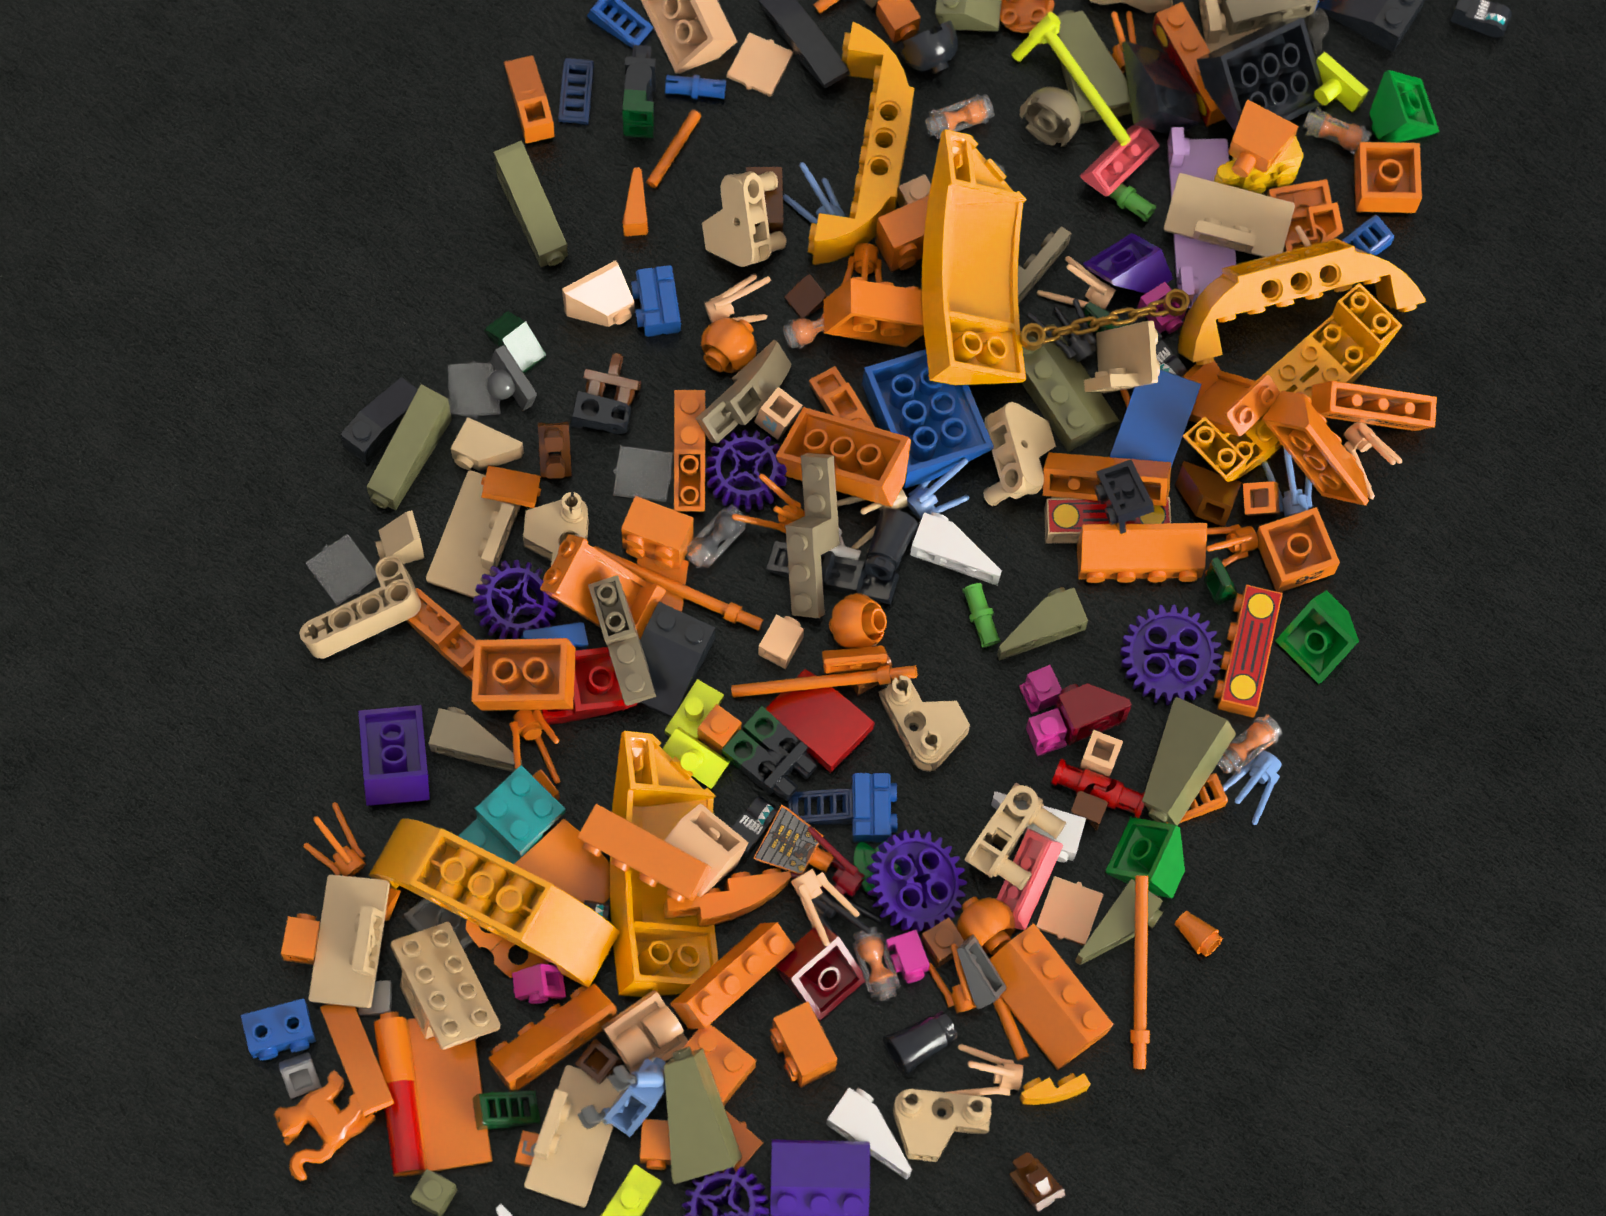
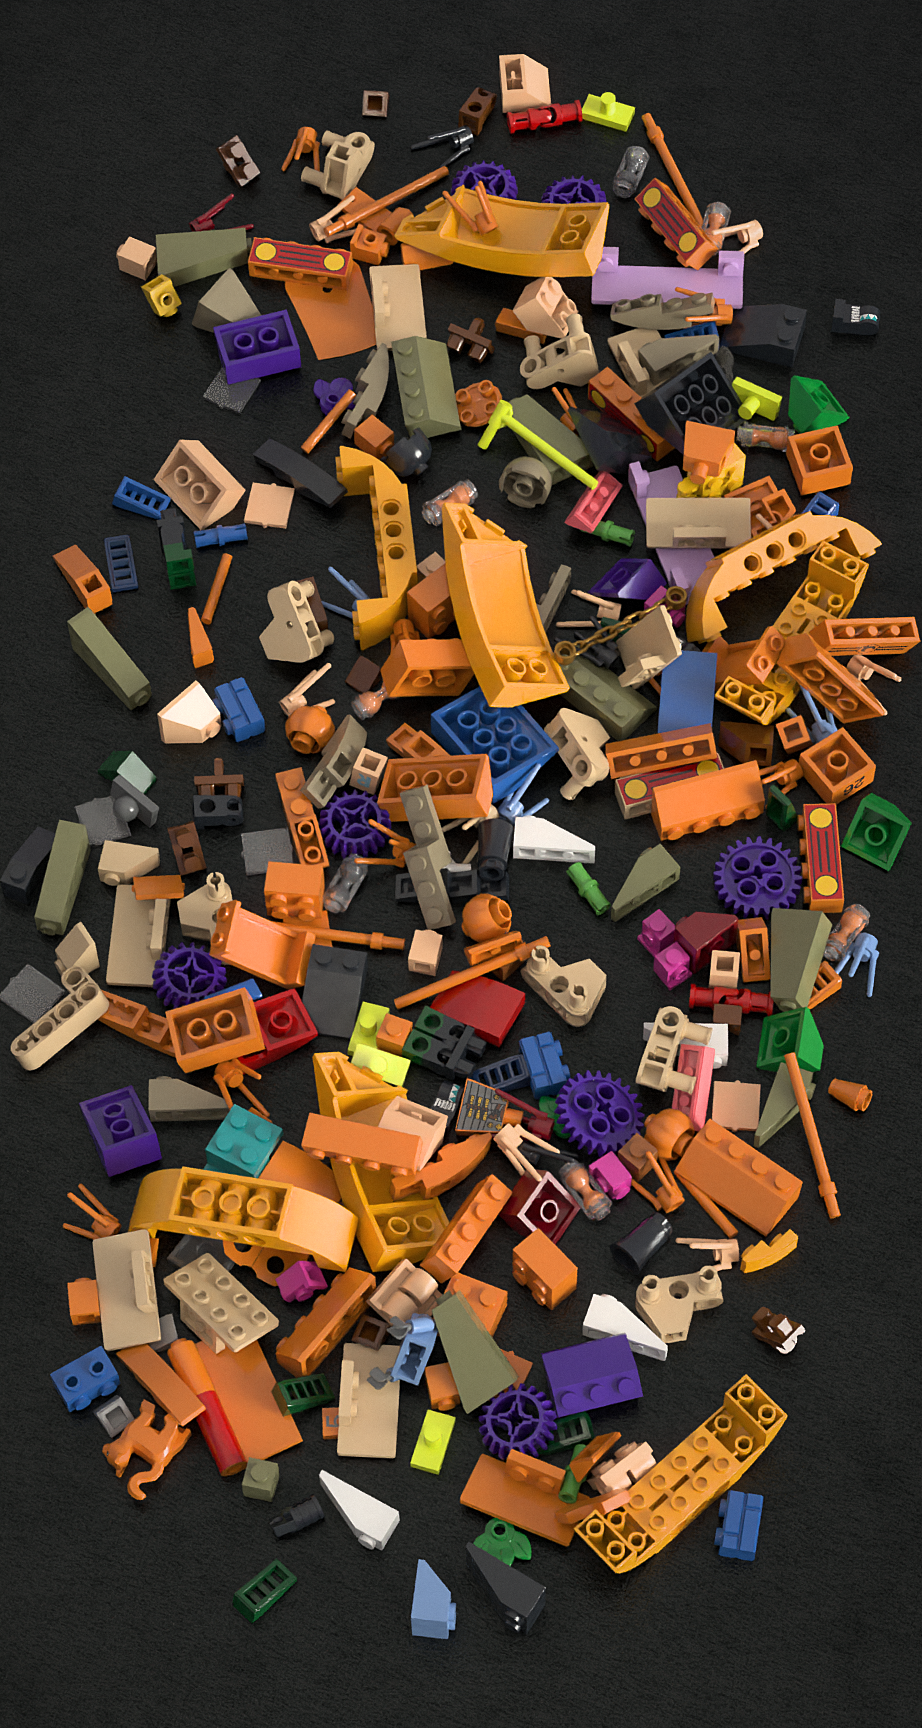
camera: 10 degrees left, 10 degrees down
dark tan slope [588,575,657,706] -> none
dark grey slope [957,935,1006,1009] -> none
black bracket [1094,460,1154,534] -> none
none -> orange slope [736,917,771,983]

